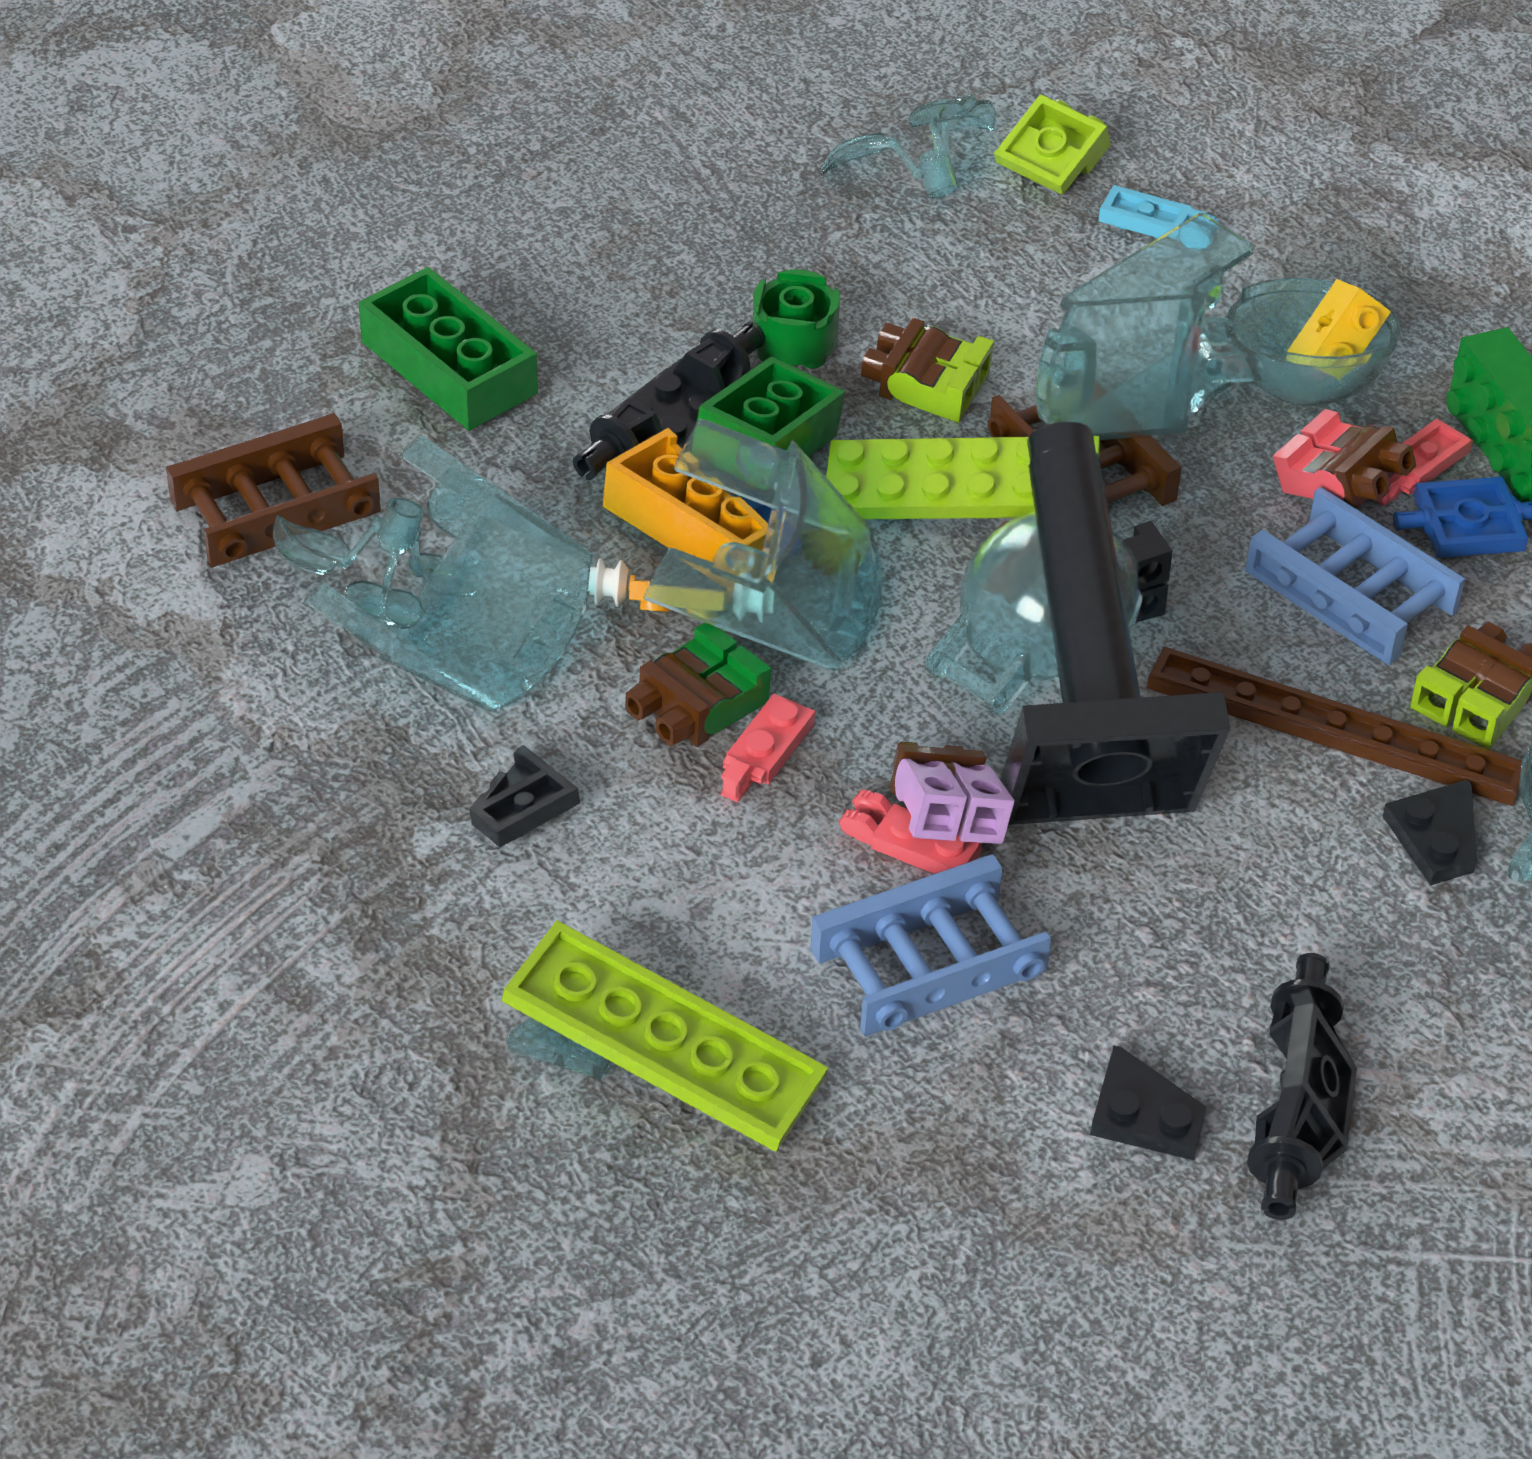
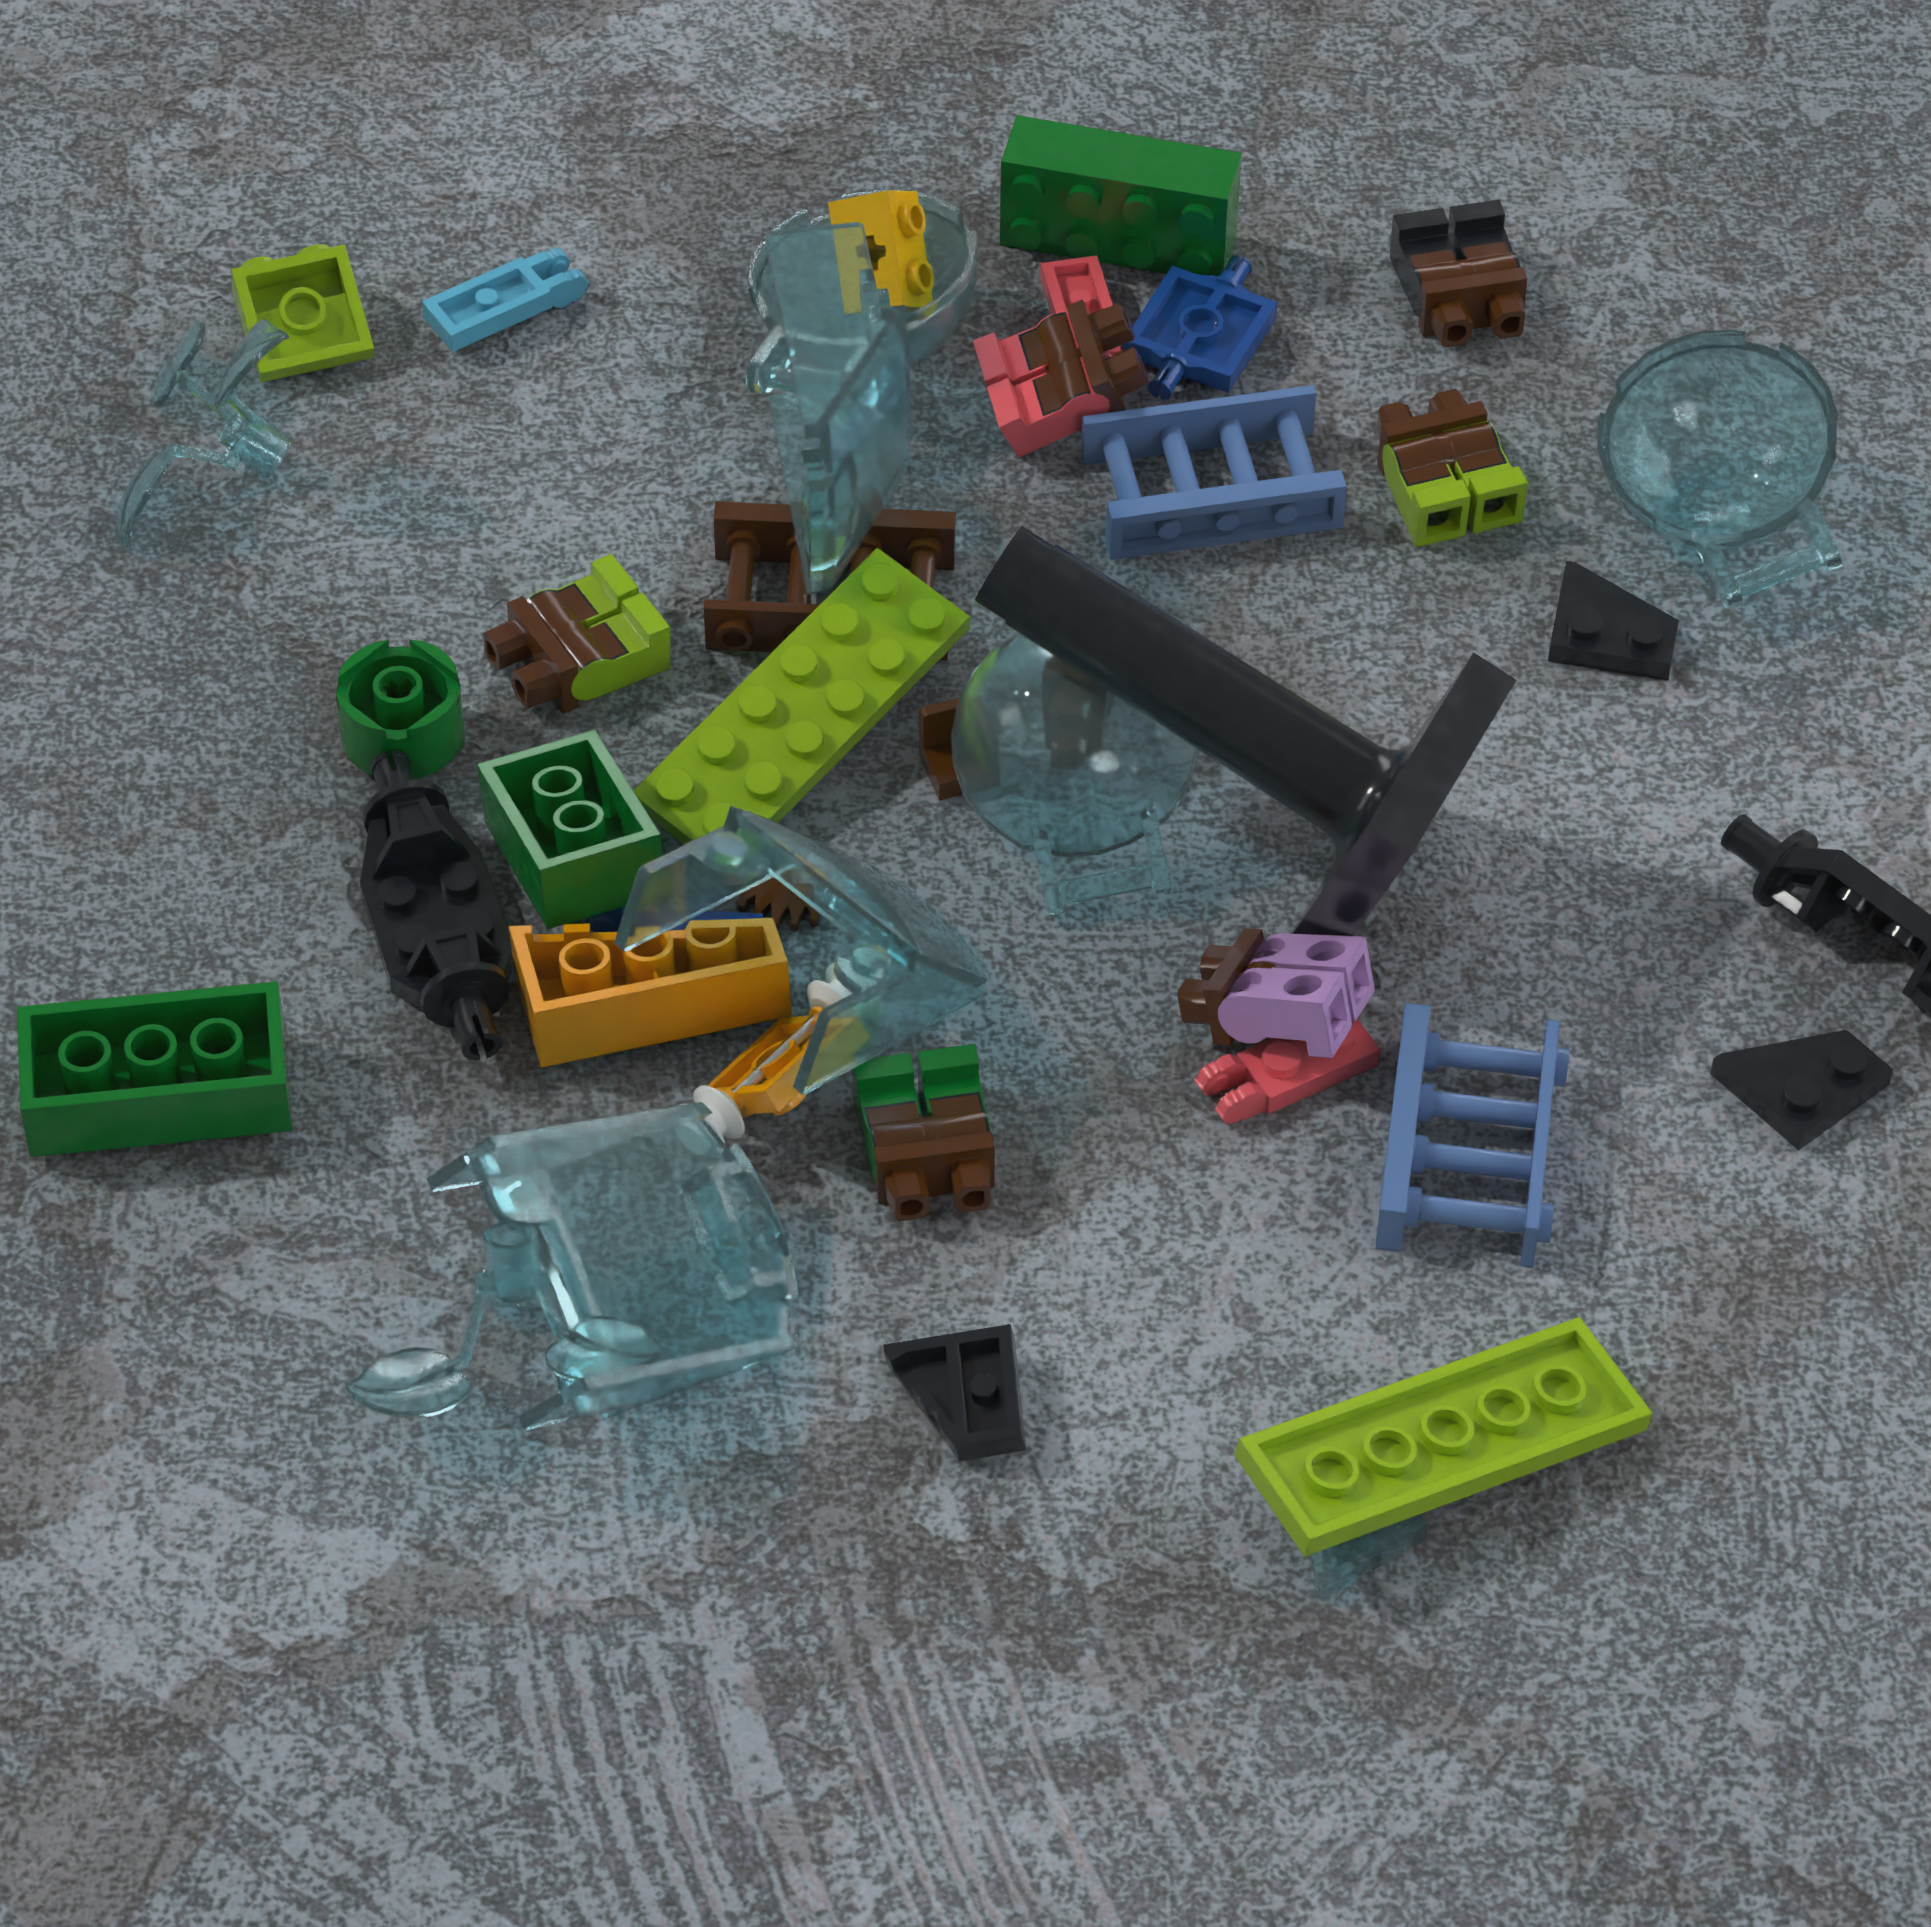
camera: 55 degrees left, 5 degrees up
reddish brown fence [166,413,381,568] -> none
coral hinge [721,693,816,802] -> none
reddish brown tile [1147,647,1529,806] -> none

